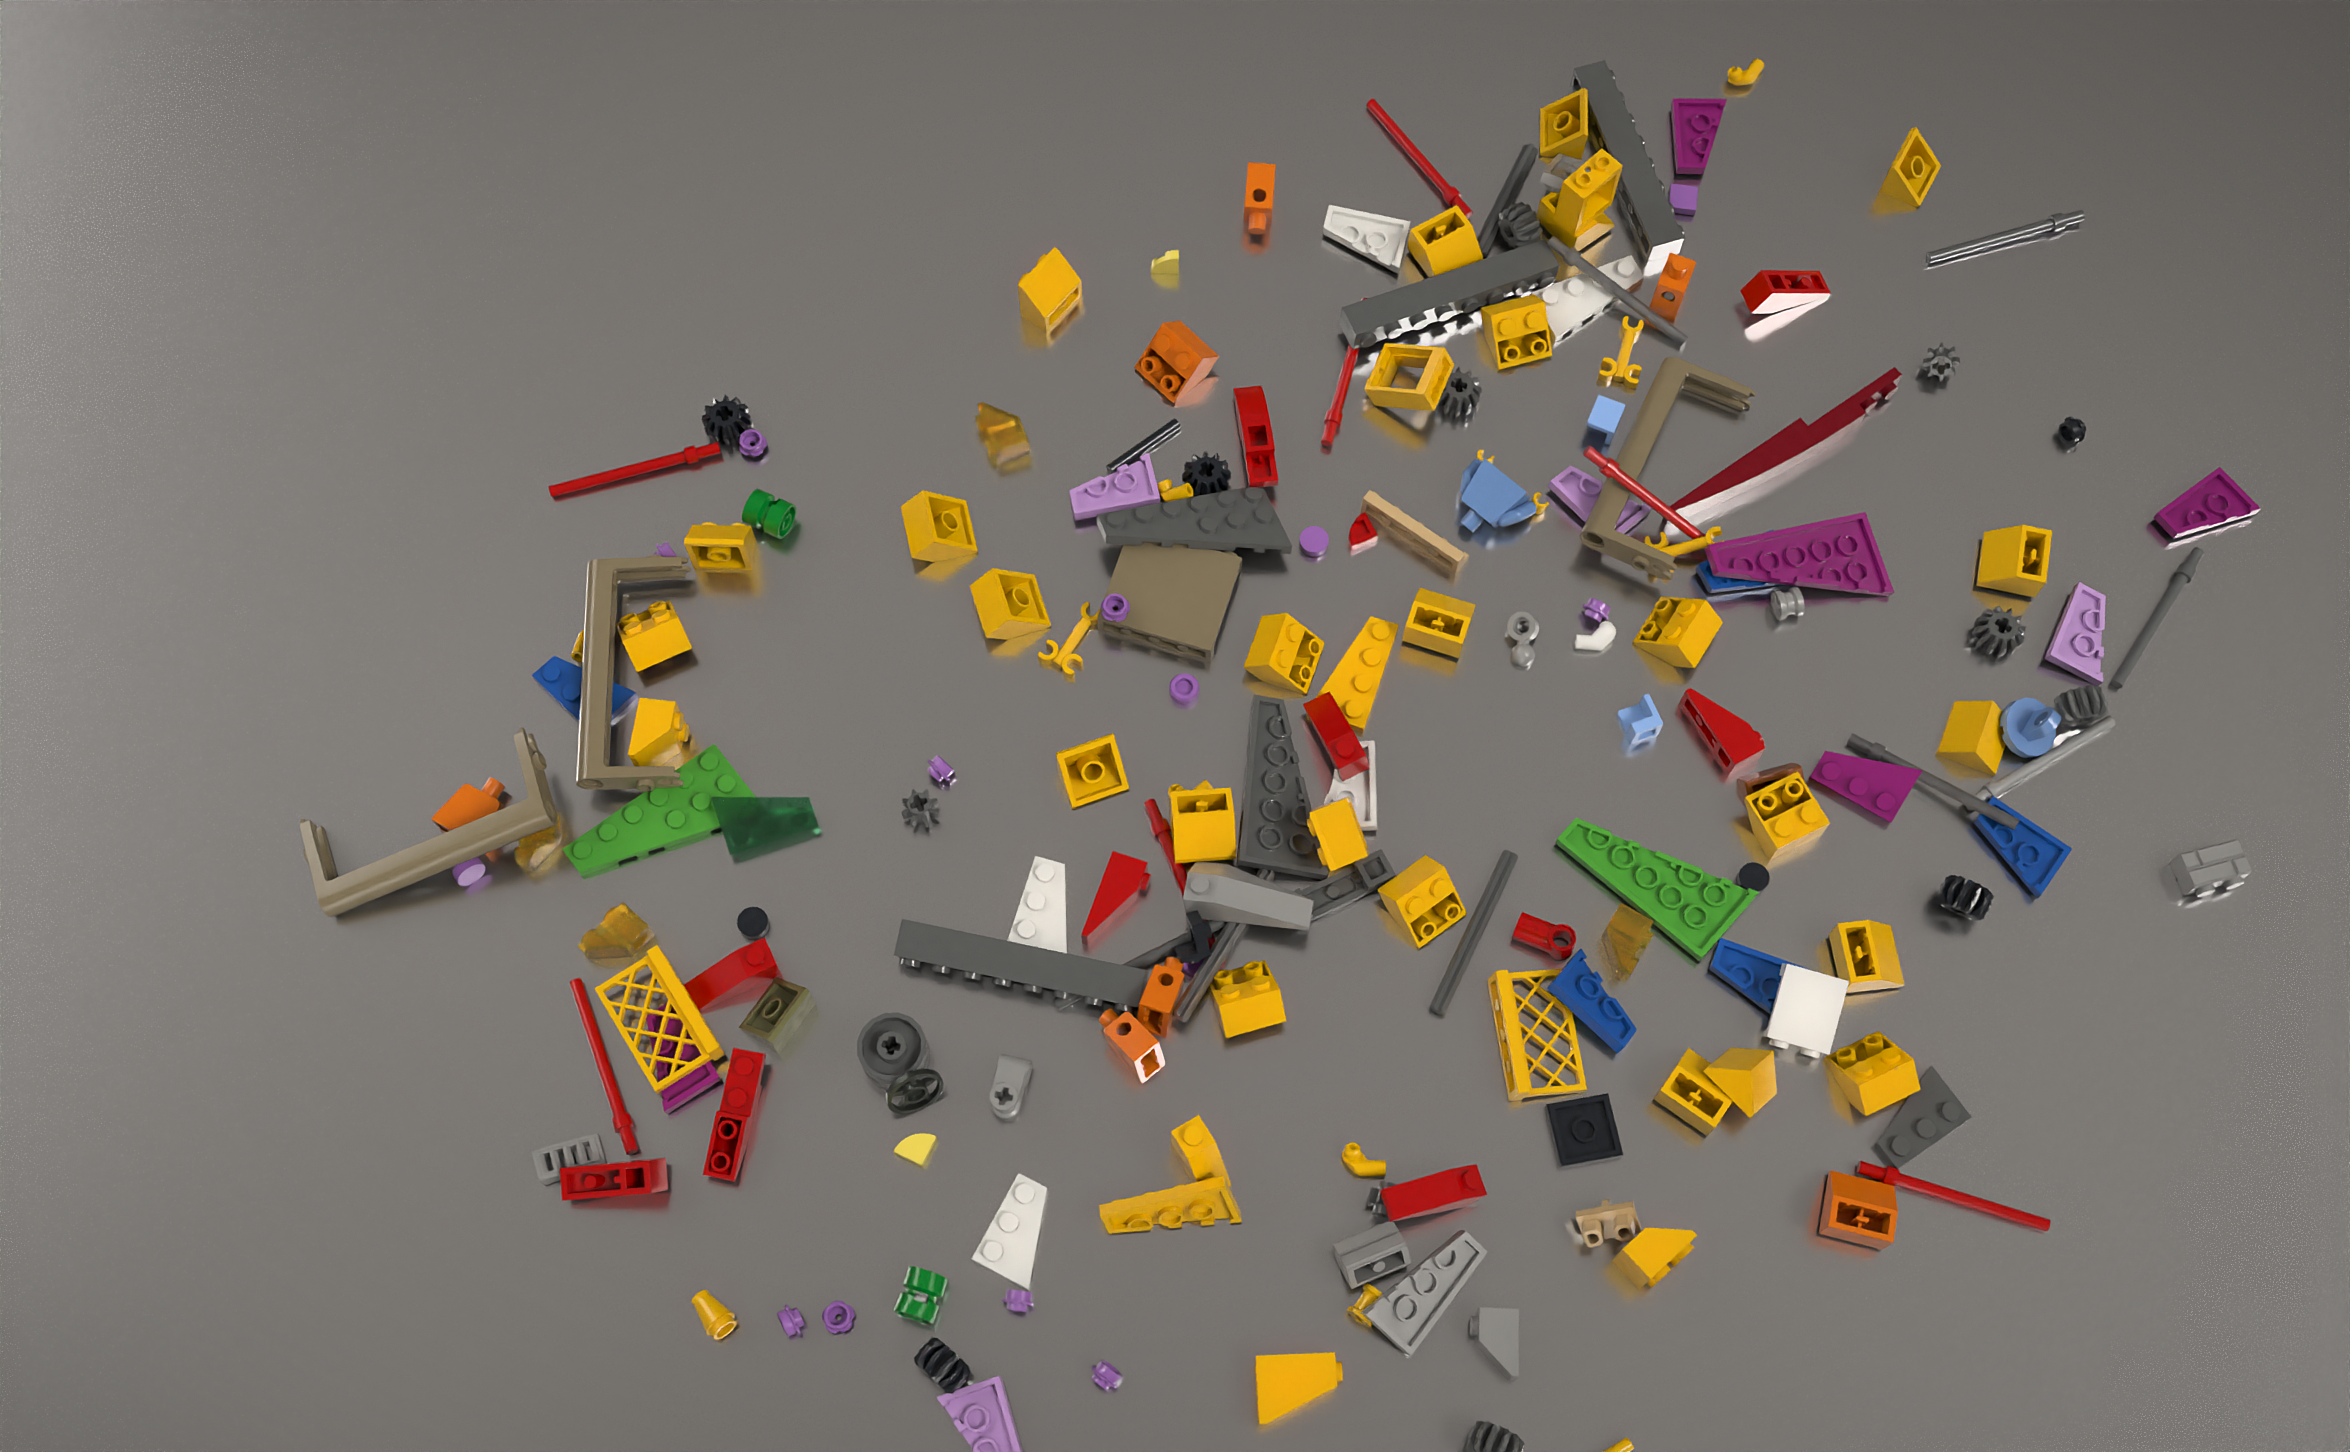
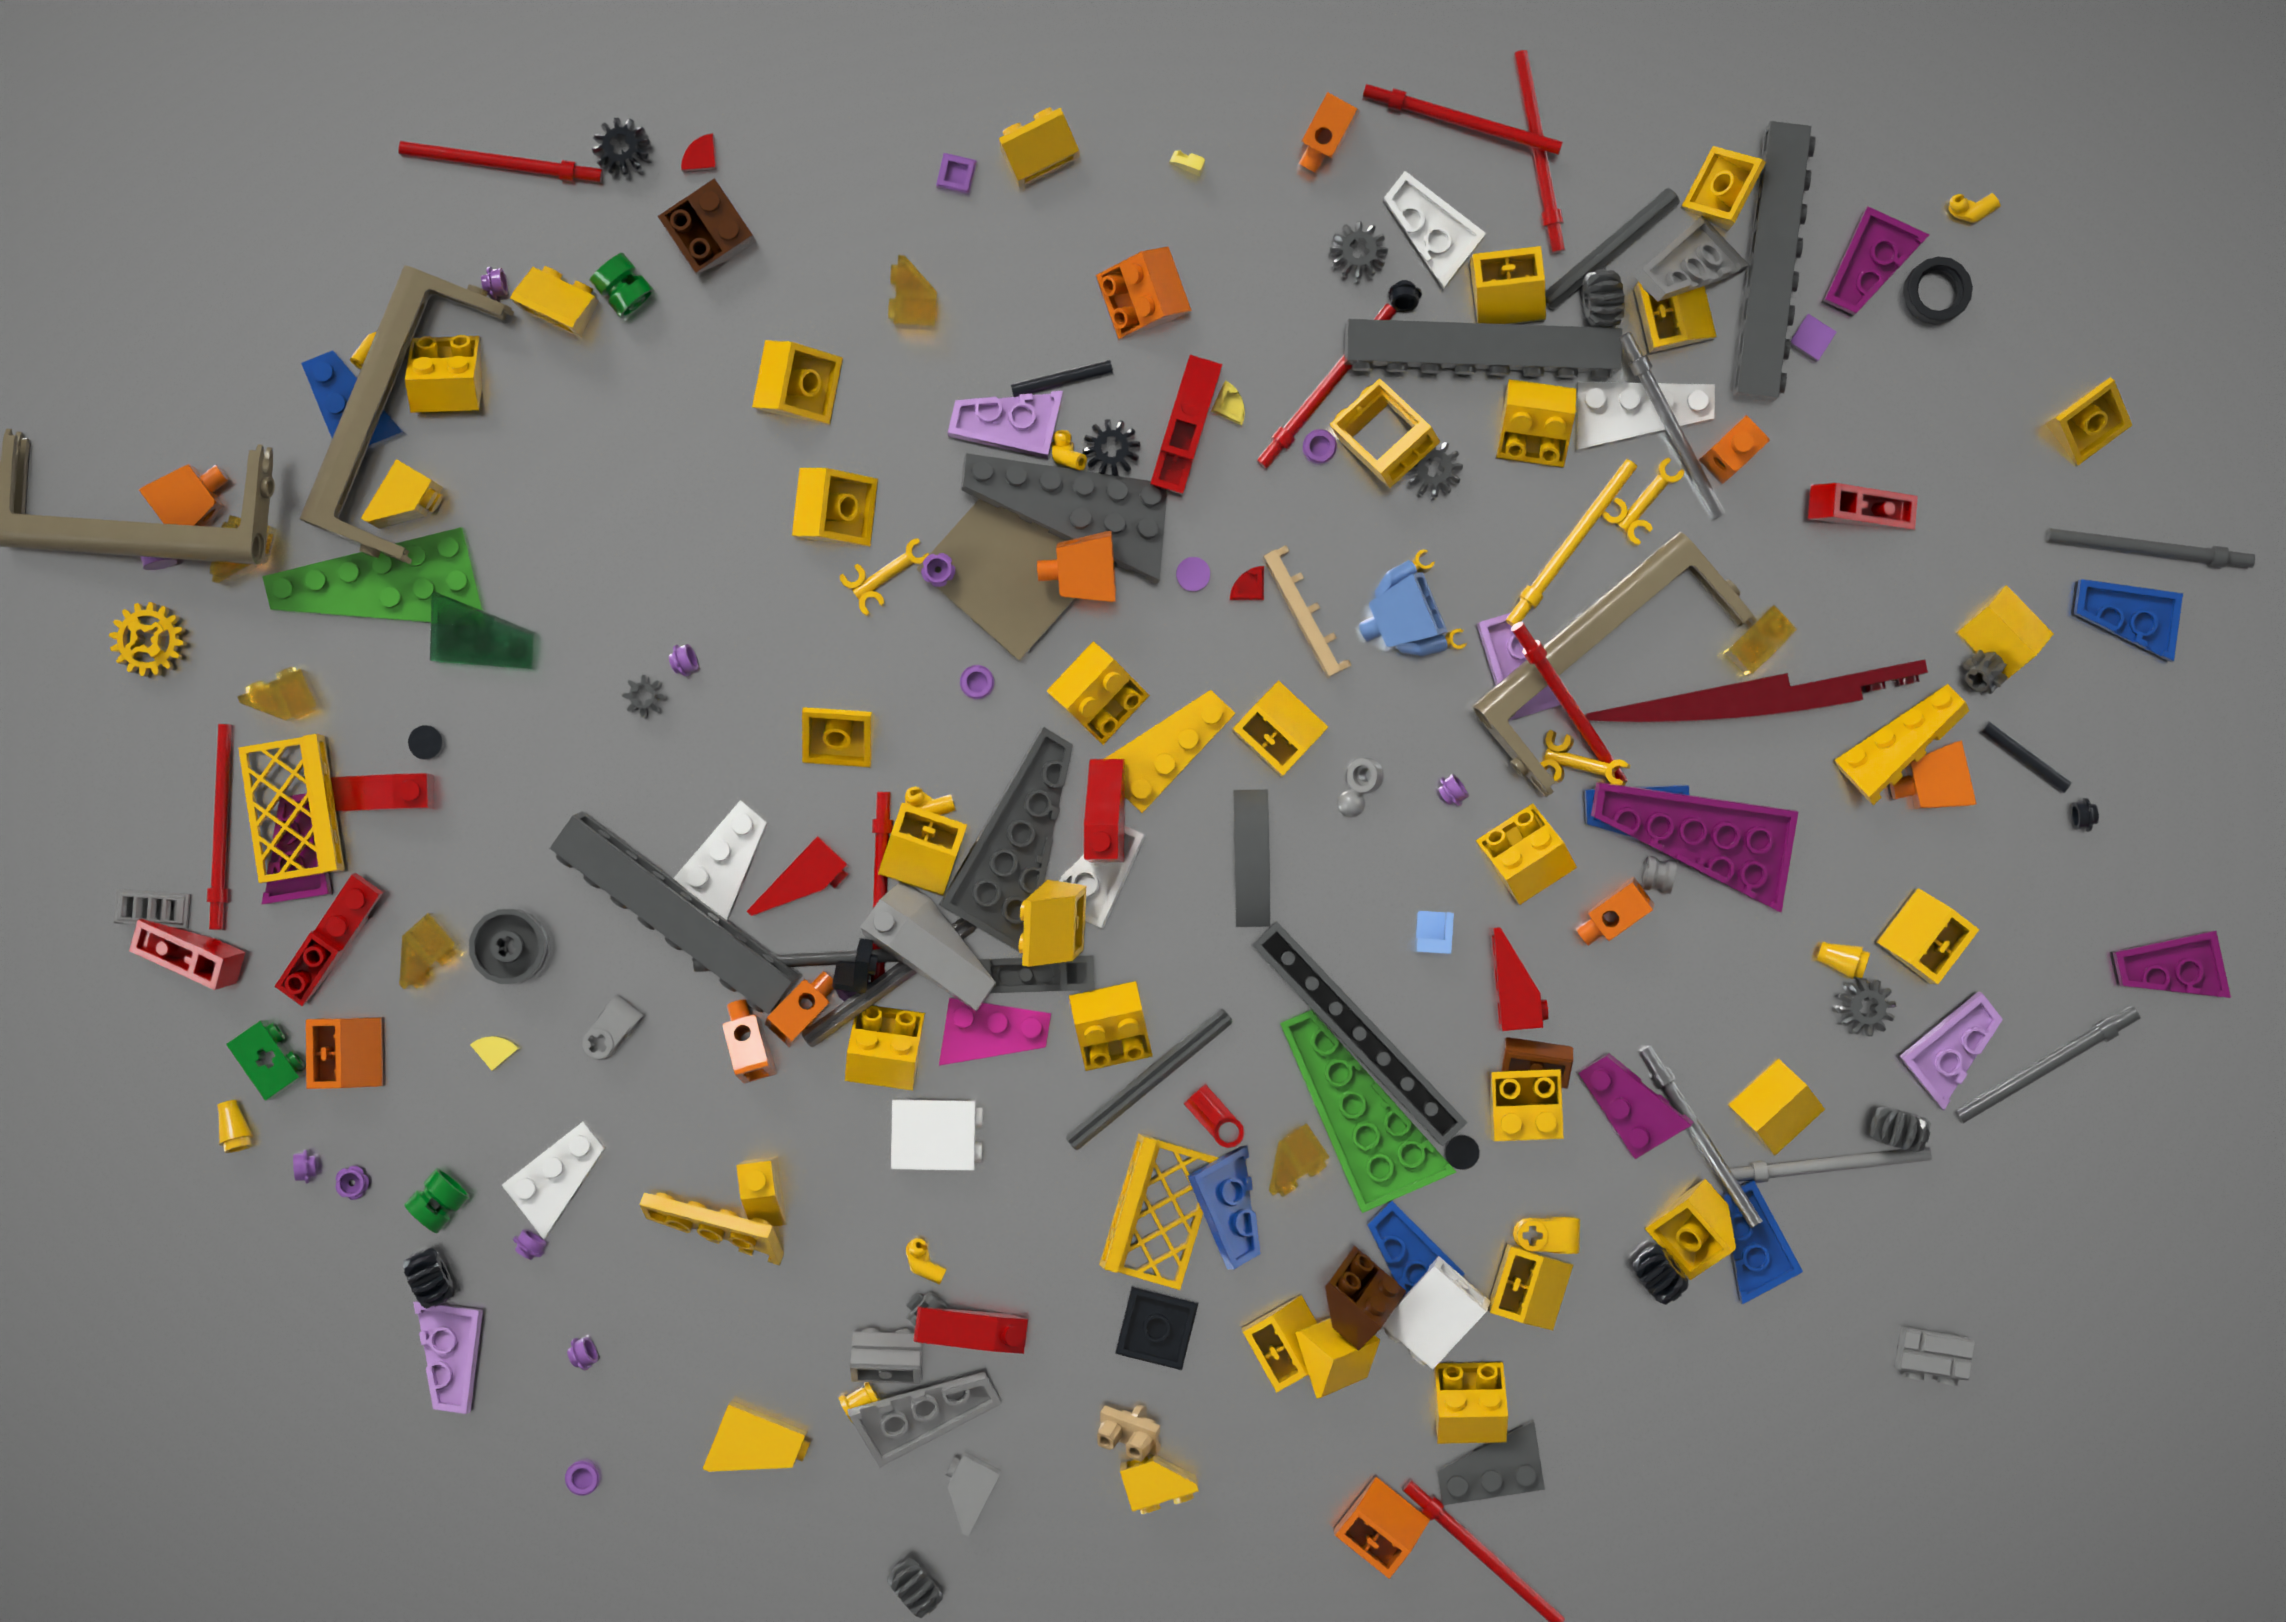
camera: 25 degrees right, 20 degrees up
medium lavender plate [739,429,767,457] -> none
olive slope [739,977,816,1055] -> none
pearl dark grey wheel [885,1069,944,1114] -> none
yellow window [1553,148,1623,237] -> none
white arm [1575,621,1616,651] -> none
light blue panel [1587,395,1625,445] -> none
medium blue tile [2000,697,2061,758] -> none
none -> yellow gear [109,602,187,677]
none -> green brick [226,1020,306,1101]
none -> orange slope [306,1017,383,1089]
none -> clear yellow slope [399,913,461,990]
none -> reddish brown slope [658,178,756,274]
none -> red tile [681,133,716,172]
none -> white panel [891,1099,983,1170]
none -> medium lavender tile [936,153,977,195]
none -> dark pink wing [939,998,1051,1066]
none -> orange torso [1037,531,1116,602]
none -> light yellow tile [1211,380,1245,427]
none -> dark grey slope [1233,789,1270,927]
none -> dark grey brick [1251,921,1468,1146]
none -> medium lavender tile [1302,429,1337,465]
none -> reddish brown slope [1325,1246,1406,1351]
none -> dark grey gear [1329,221,1388,281]
none -> red bar [1363,84,1563,155]
none -> black plate [1388,280,1422,311]
none -> yellow bar [1506,459,1637,626]
none -> yellow piece [1513,1217,1580,1254]
none -> orange torso [1576,877,1654,946]
none -> yellow slope [1645,1179,1736,1280]
none -> clear yellow slope [1723,604,1797,676]
none -> yellow cone [1817,941,1870,979]
none -> yellow wing [1835,684,1970,806]
none -> orange torso [1890,740,1977,809]
none -> black tyre [1904,256,1973,325]
none -> yellow slope [1956,585,2054,679]
none -> black bar [1981,721,2072,793]
none -> blue wing [2074,579,2183,662]

